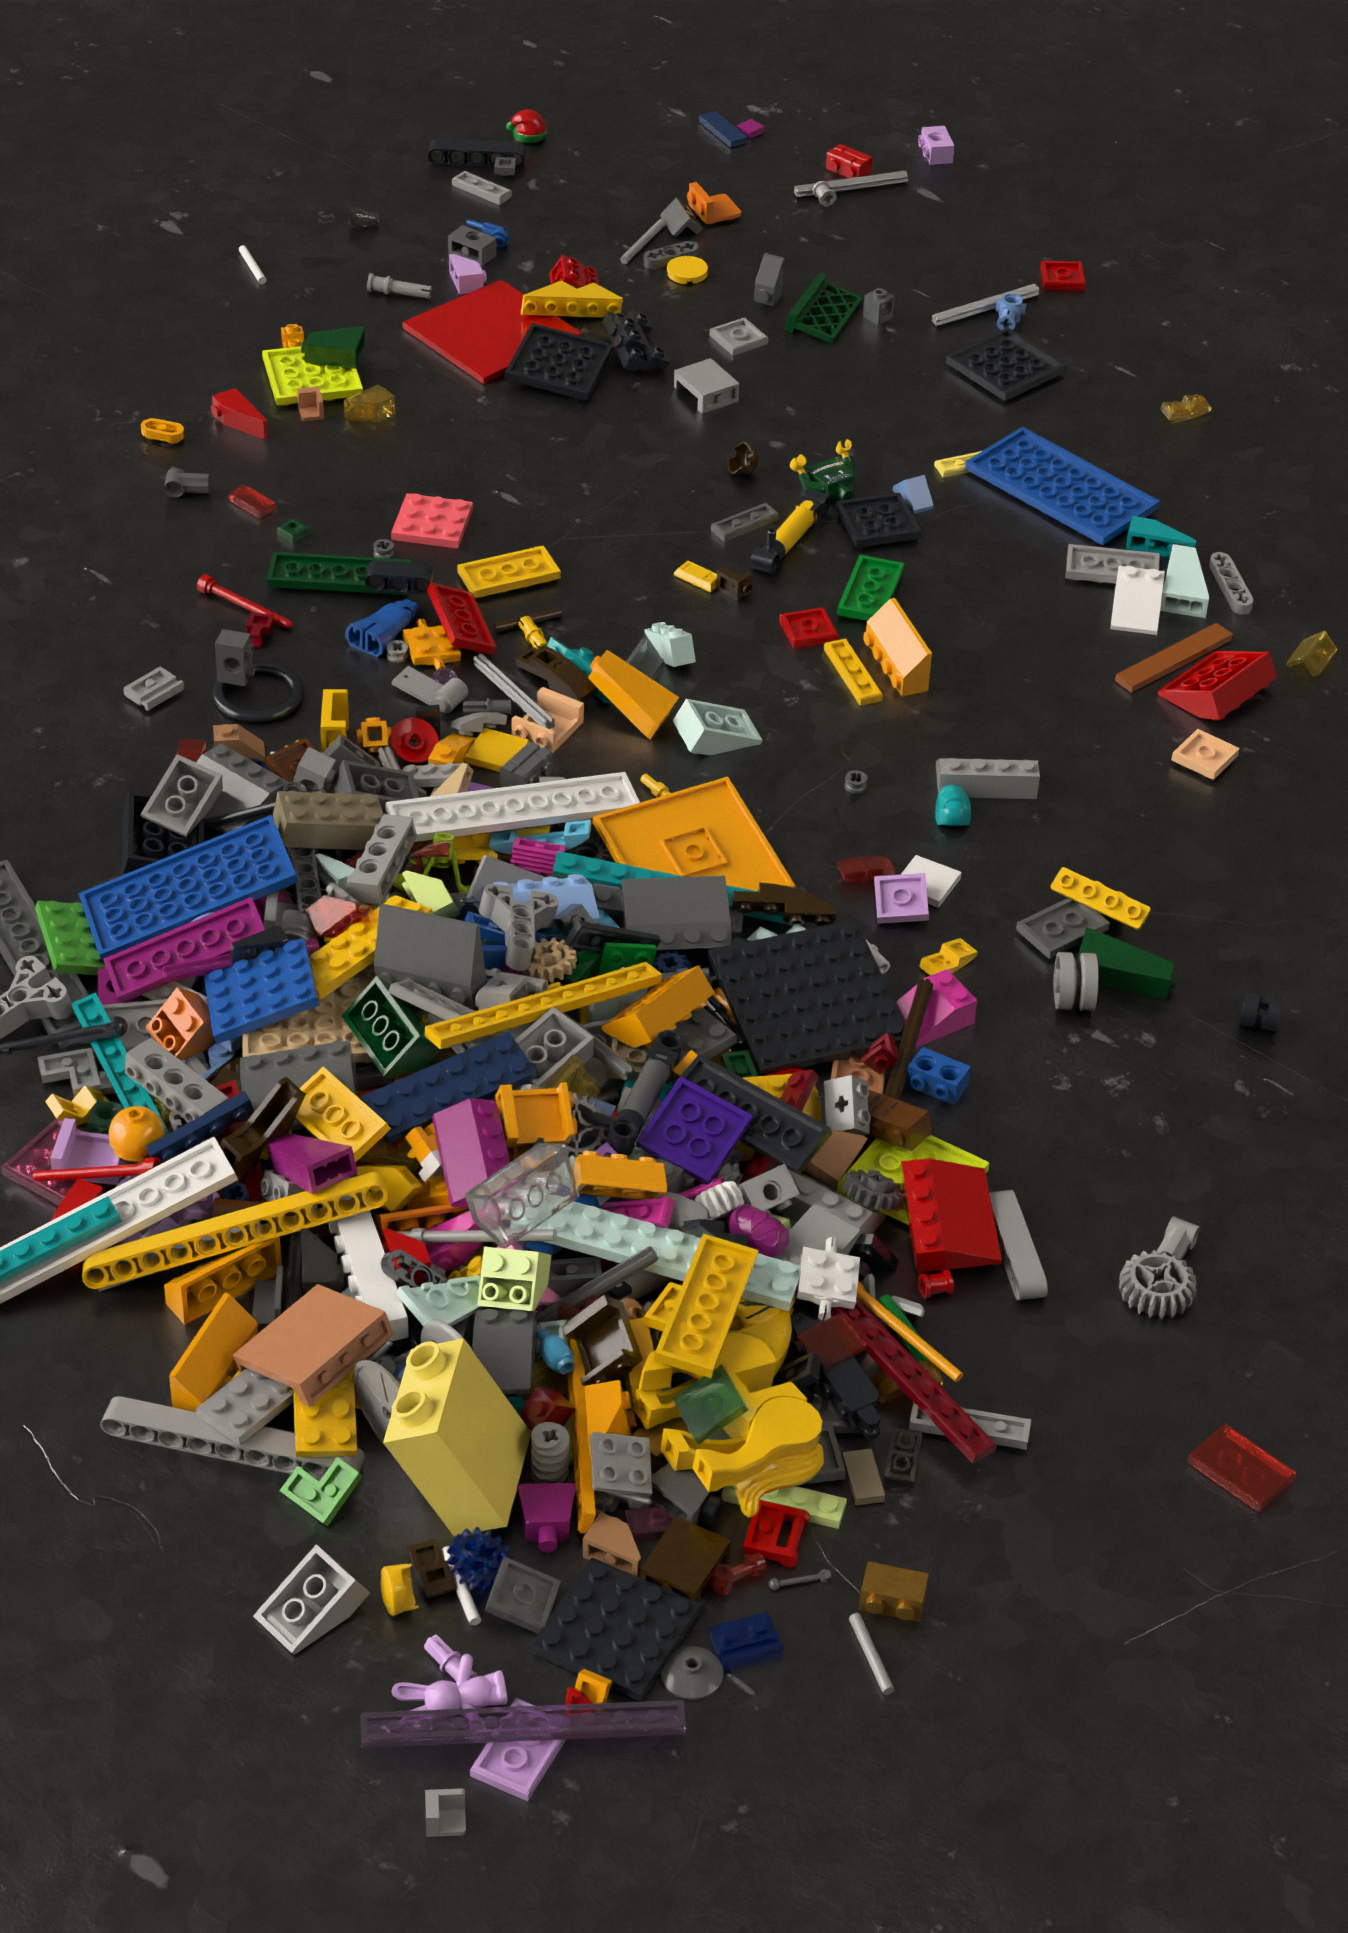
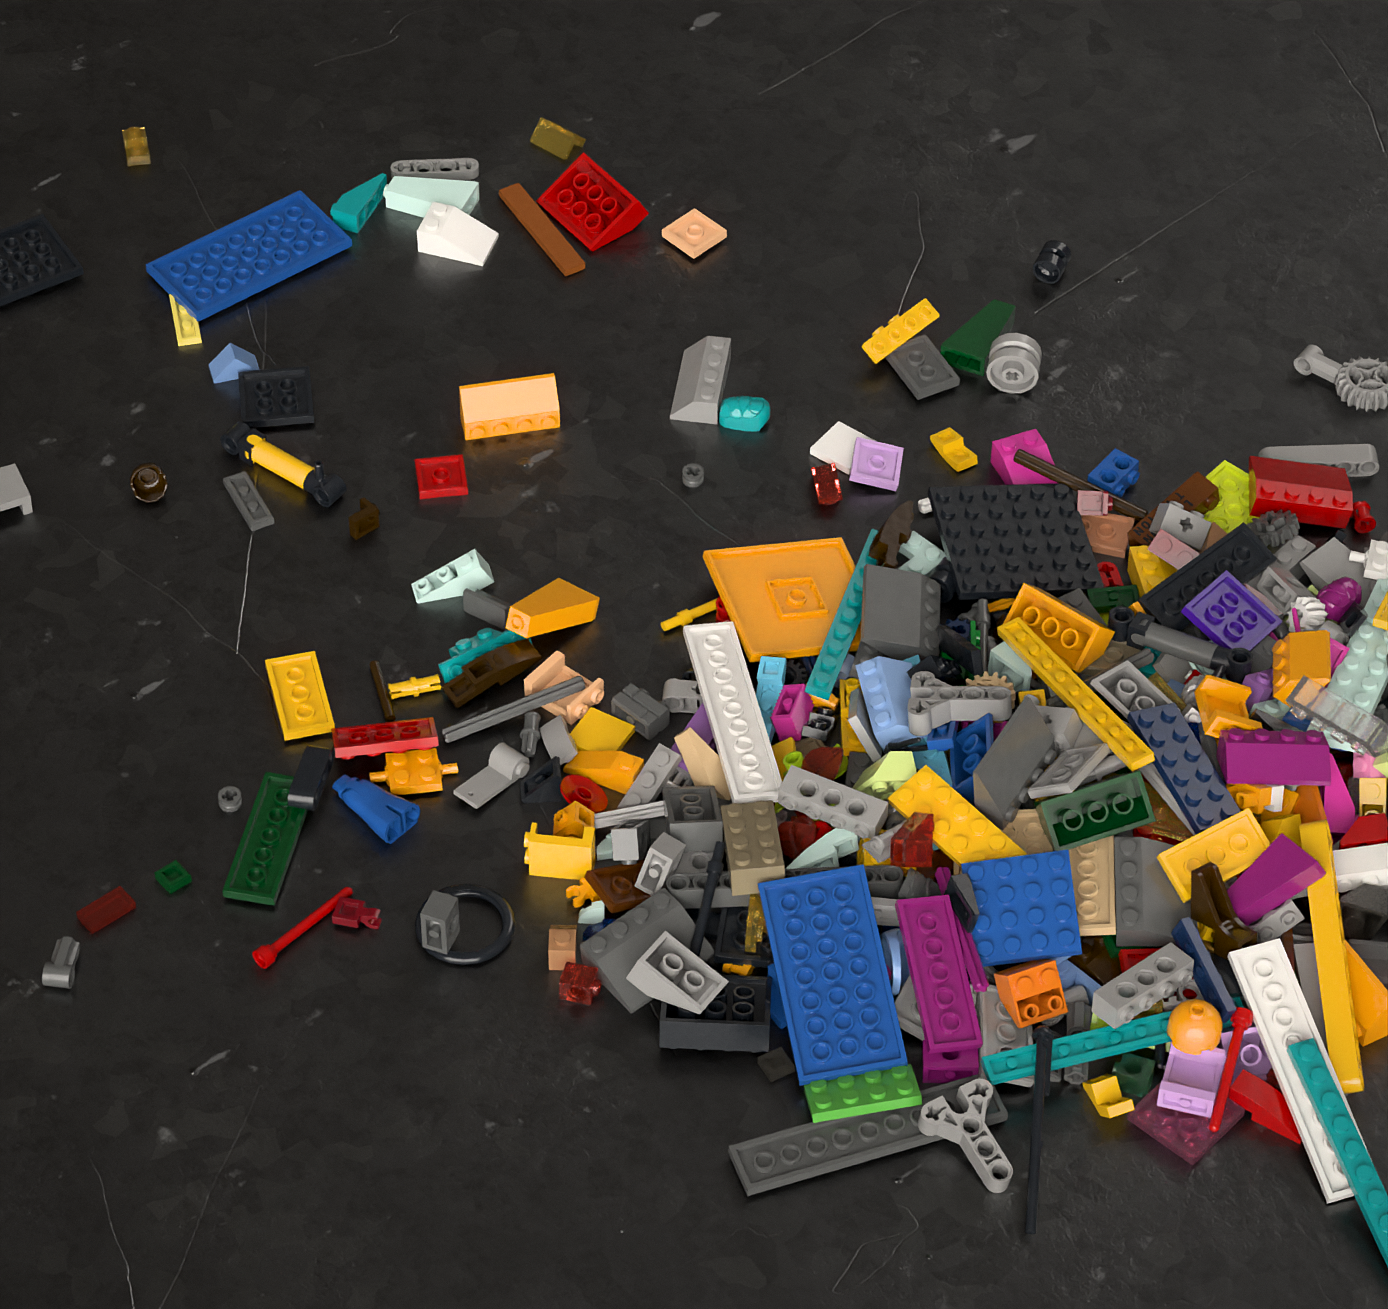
camera: 80 degrees left, 5 degrees up
light grey plate [38,1048,101,1097] -> none
light grey plate [124,667,184,711] -> none
light grey bush [387,640,408,663] -> none
coral plate [391,494,473,549] -> none
light grey bar [396,1228,557,1245] -> none
tile [433,668,457,685] -> none
yellow tile [673,561,717,593] -> none
light aqua slope [673,699,763,755] -> none
dark green torso [790,439,856,502] -> none
yellow tile [824,639,883,706] -> none
green plate [837,555,904,621] -> none
light grey plate [1065,544,1160,584] -> none

